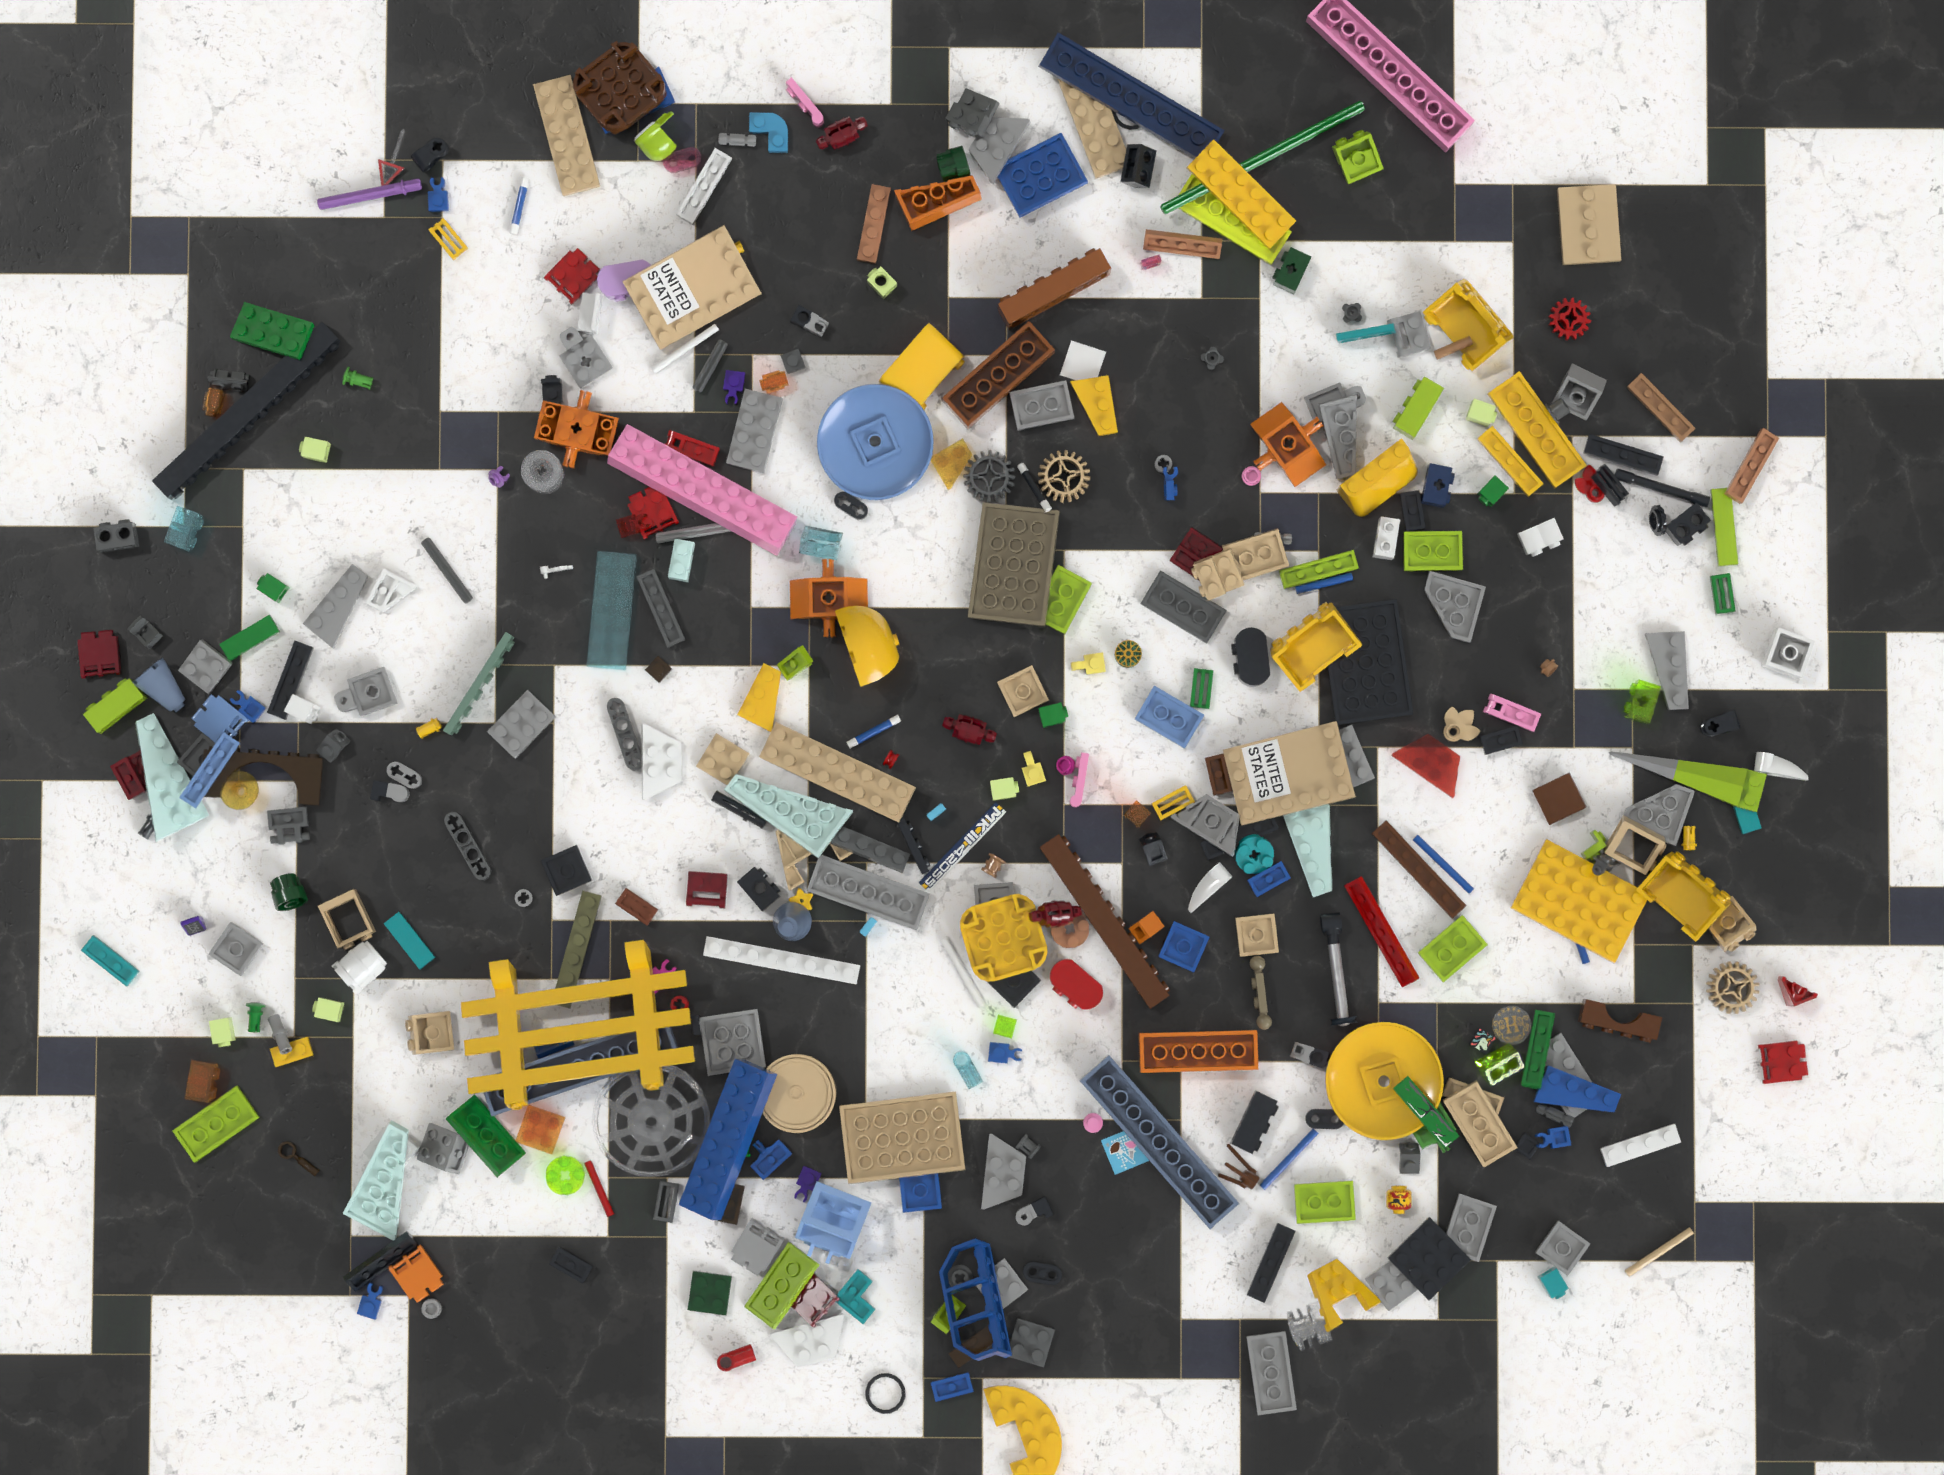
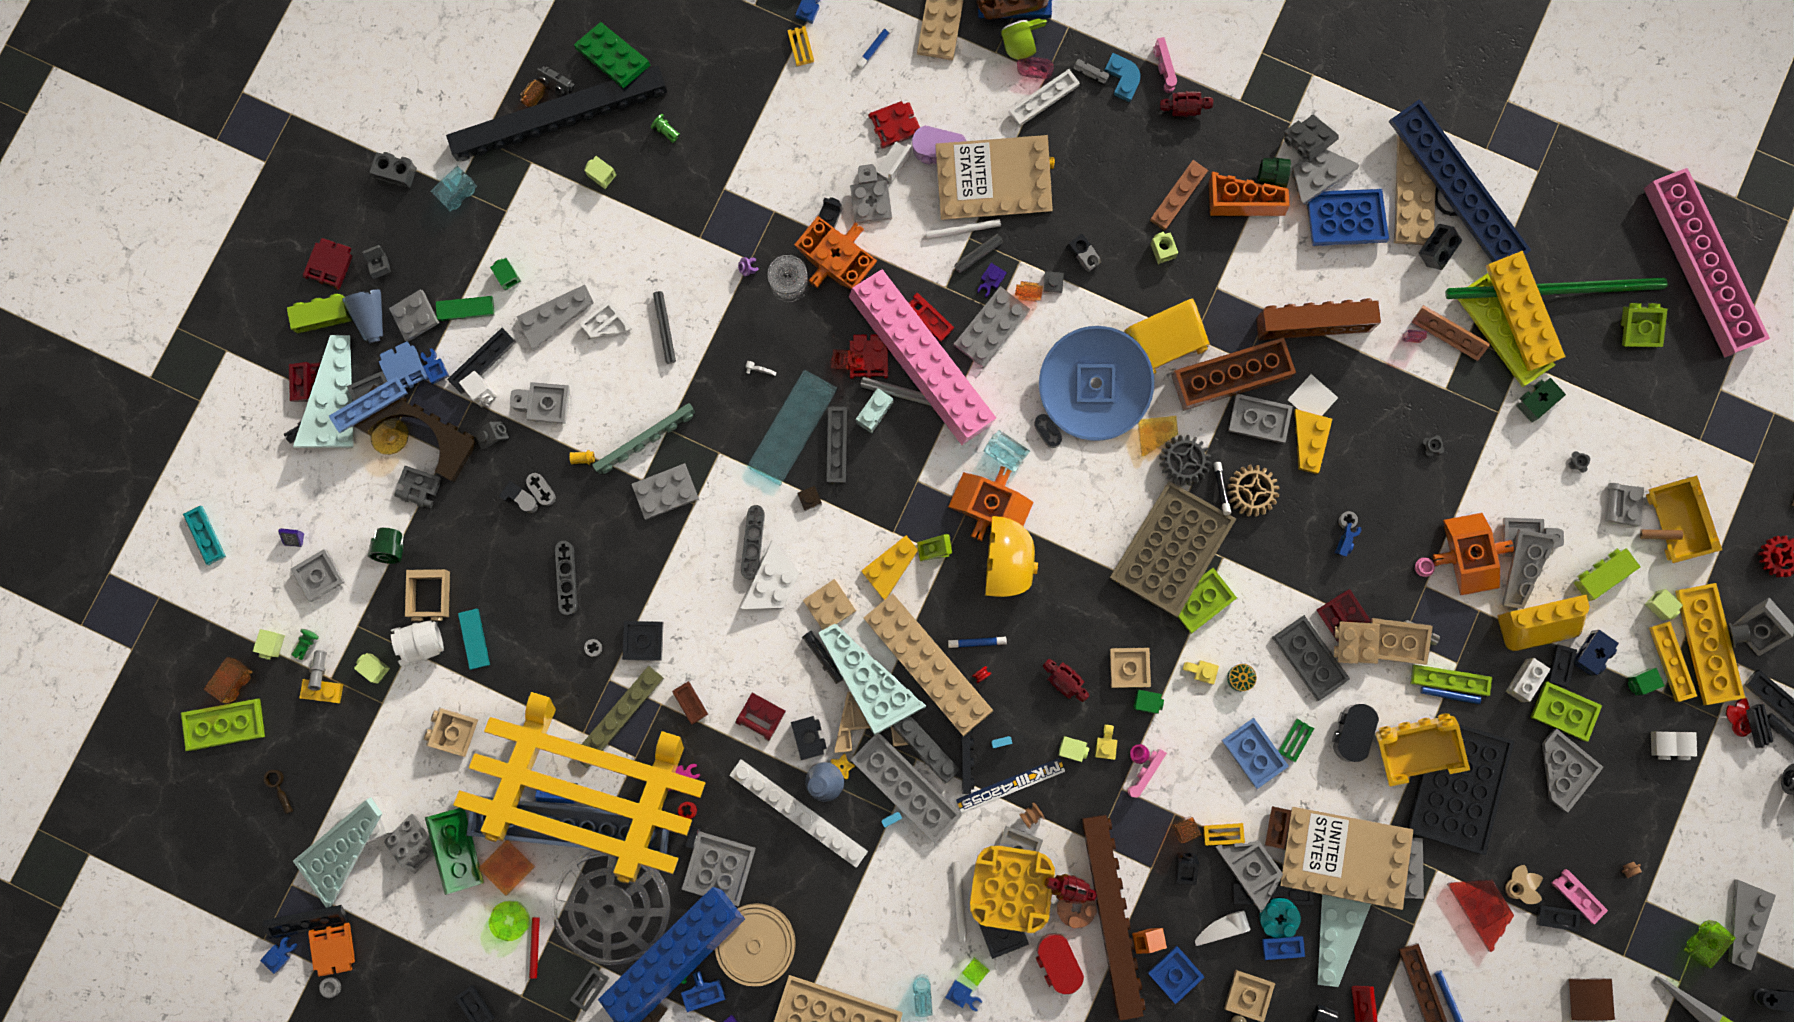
camera: 30 degrees right, 5 degrees down
teal tile [1336,323,1396,343] -> none

